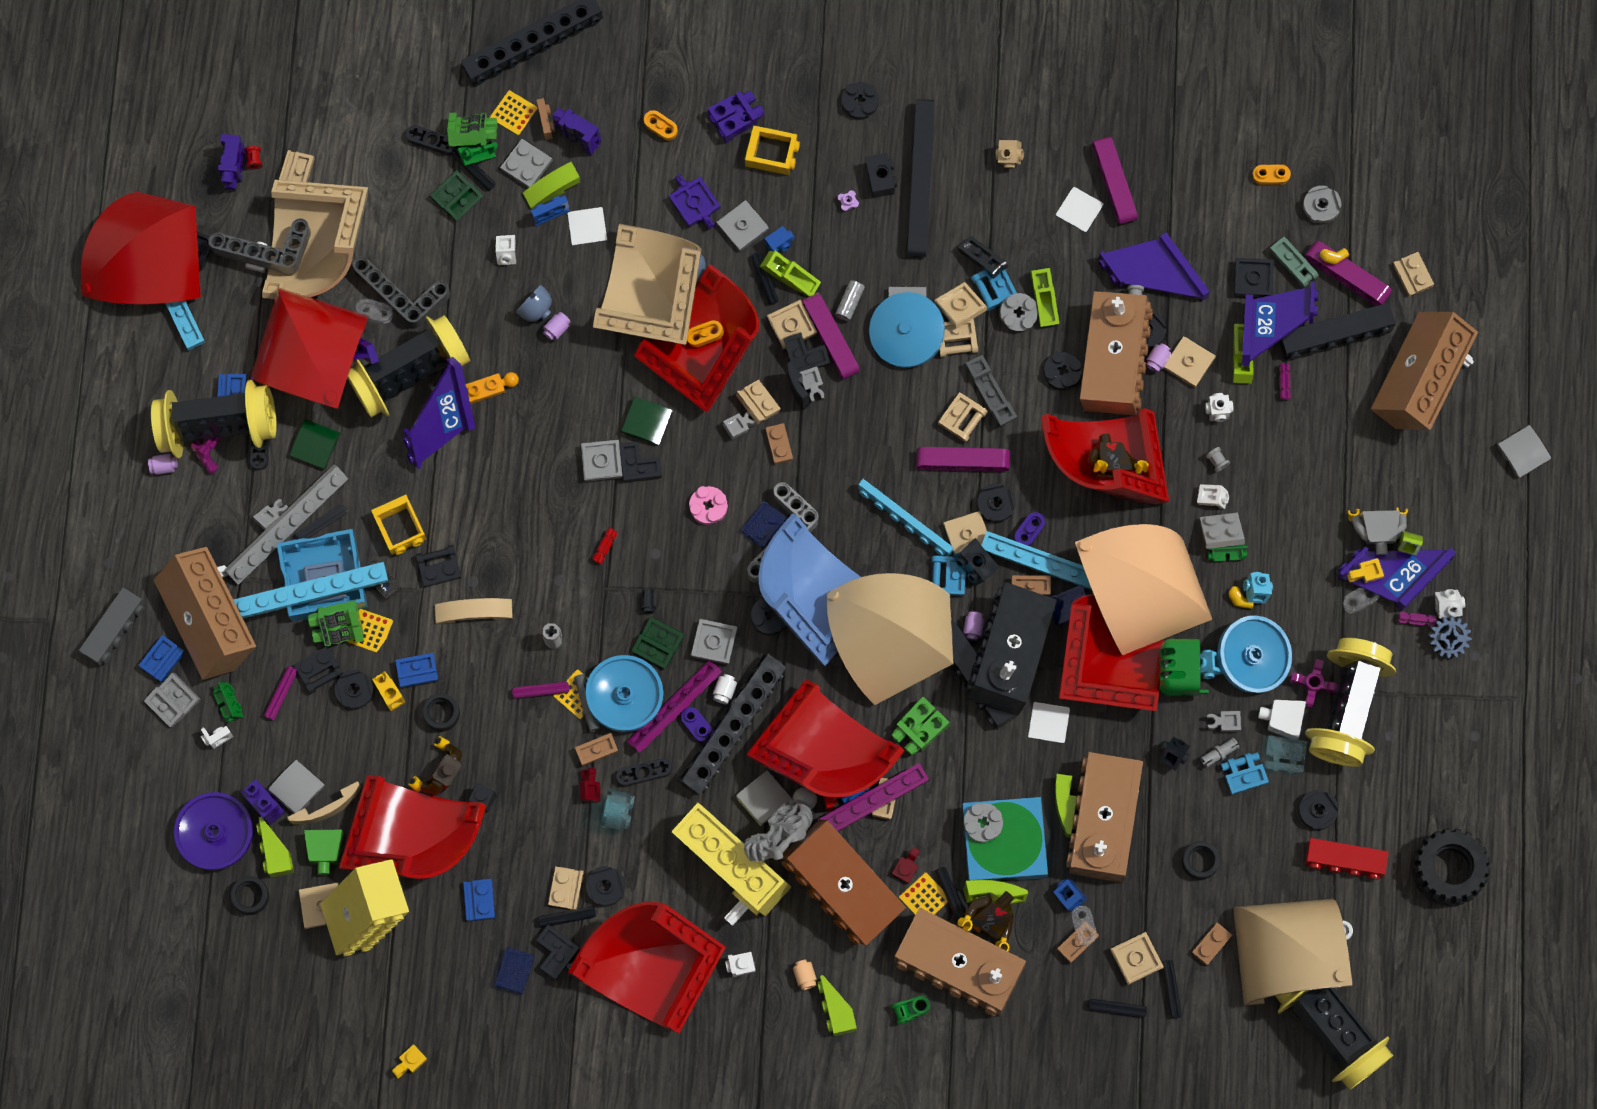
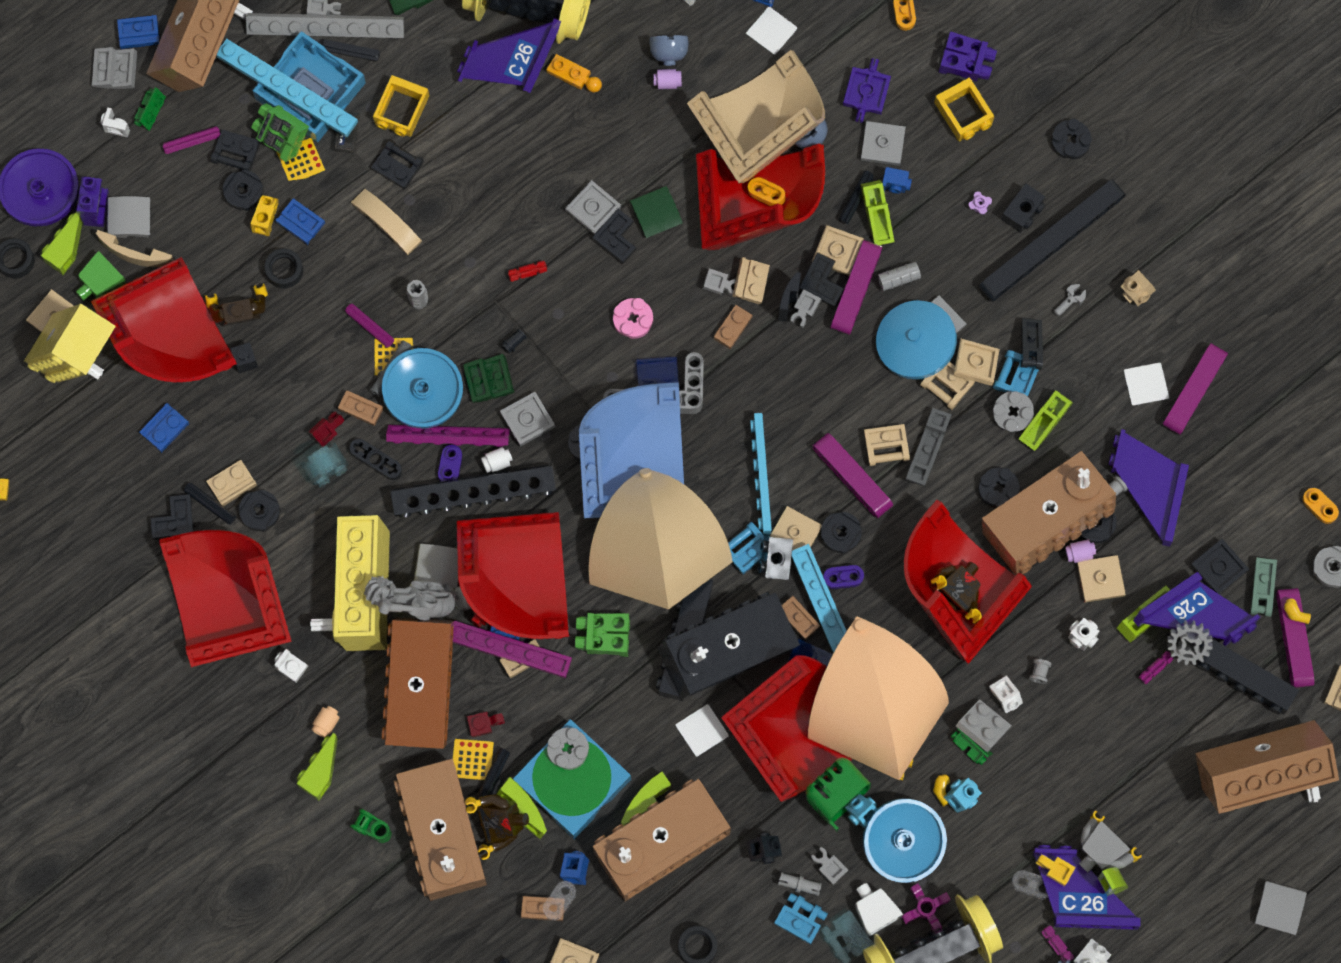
camera: 45 degrees right, 0 degrees up
clear blue plate [495,947,535,994] -> none
lavender brick [963,612,984,641] -> none
none -> light grey bar [1054,284,1086,316]
none -> light grey gear [1168,620,1213,665]

